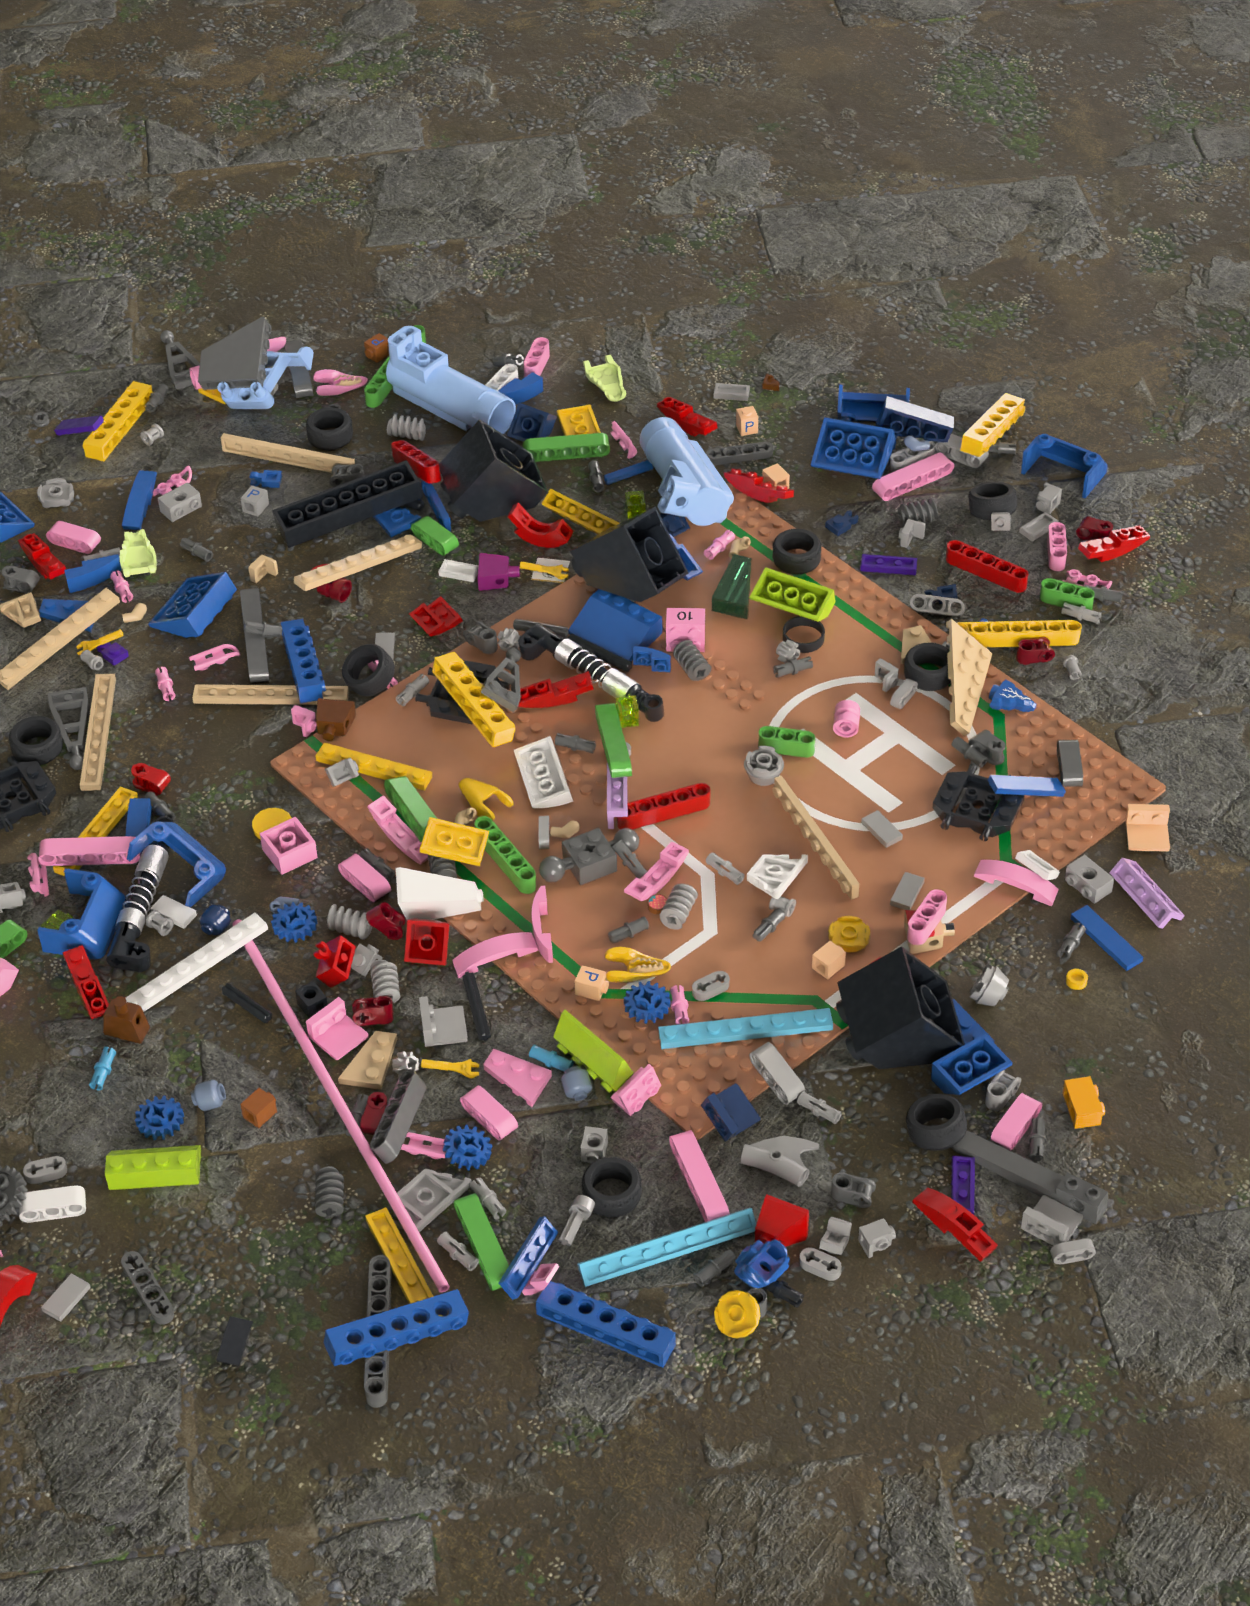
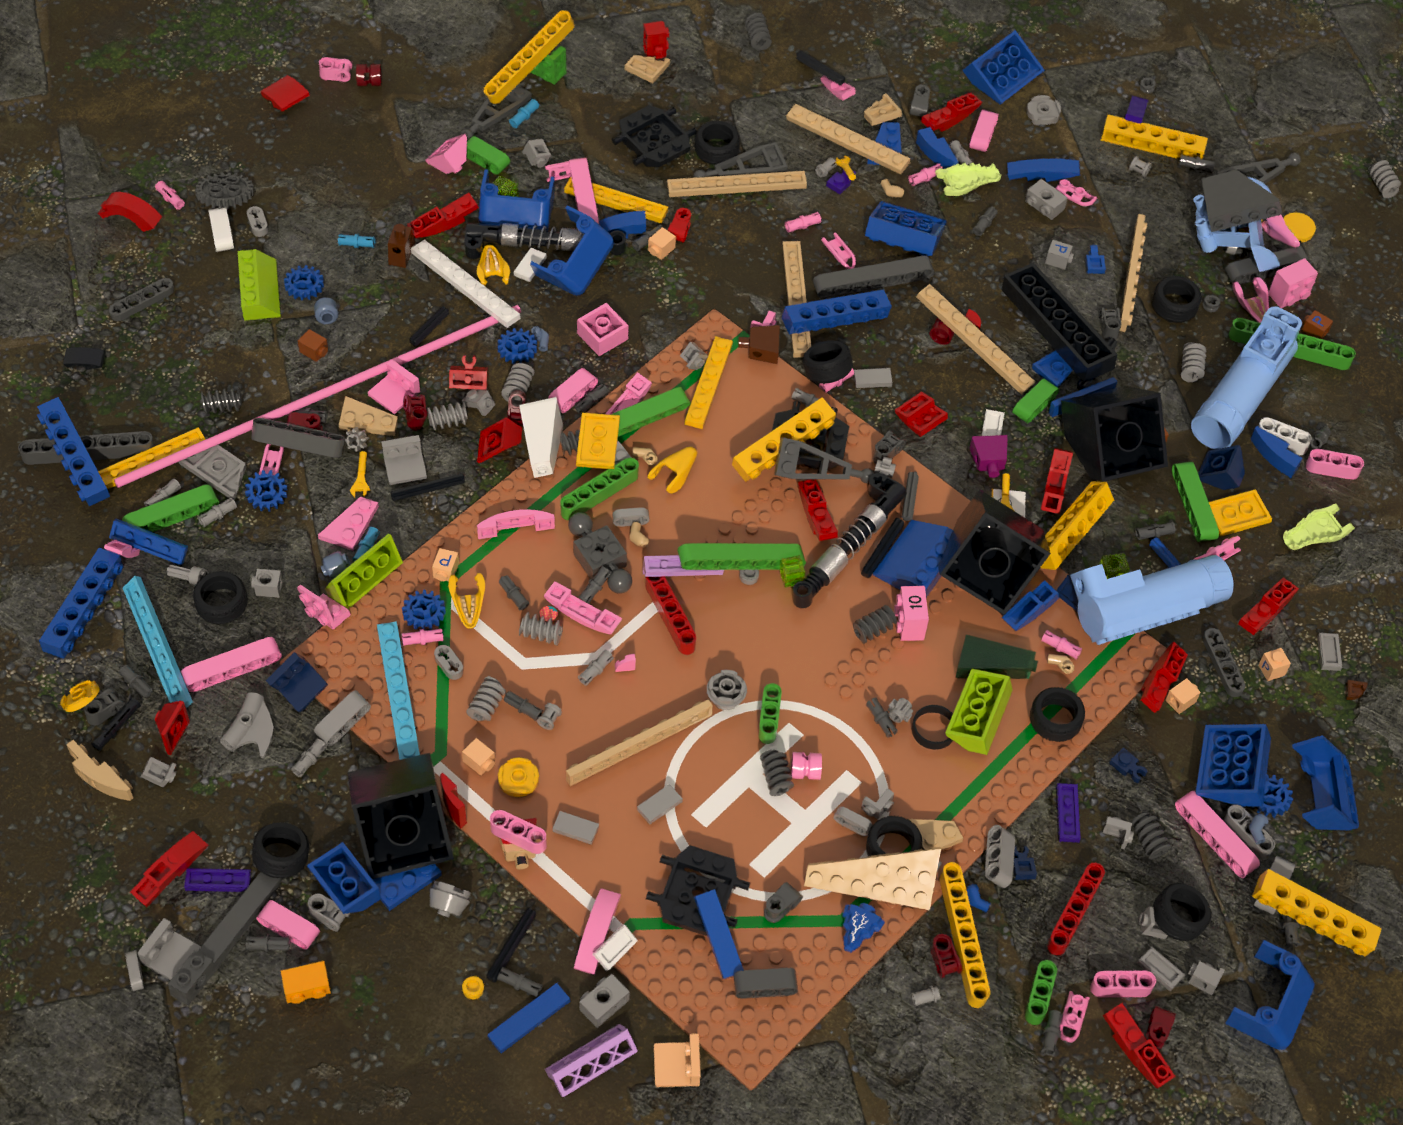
camera: 80 degrees right, 10 degrees up
light grey tile [41,1273,90,1322] -> none
light grey bush [145,910,174,936] -> none
dark blue head [199,905,231,936] -> none
dark grey axle [243,621,282,638] -> none
tan bracket [248,555,278,583] -> none
yellow tile [252,808,292,840] -> none
black brick [295,981,328,1018] -> none
red beam [391,440,441,484] -> none
bright pink slope [452,932,538,978] -> none
bright pink beam [460,1085,518,1140] -> none
white slope [514,736,573,808] -> none
dark grey pin [555,733,596,754] -> none
blue slope [633,646,671,672] -> none
blue piece [734,1239,790,1288] -> none
white wing [747,854,808,899] -> none
light grey beam [799,1248,842,1281] -> none
dark grey piece [831,1172,876,1208] -> none
light grey brick [858,1218,896,1258] -> none
dark blue wedge [875,396,954,442] -> none
dark grey axle [951,737,988,768] -> none
light grey pin [1061,602,1102,624] -> none
none -> tan slope [66,740,133,801]
none -> light grey piece [466,676,506,721]
none -> yellow animal [477,245,510,286]
none -> black axle [486,907,536,983]
none -> bright pink tile [615,654,636,672]
none -> light nougat brick [648,227,676,260]
none -> dark grey piece [760,750,794,796]
none -> bright pink brick [1268,259,1318,308]
none -> light grey piece [1368,160,1401,198]

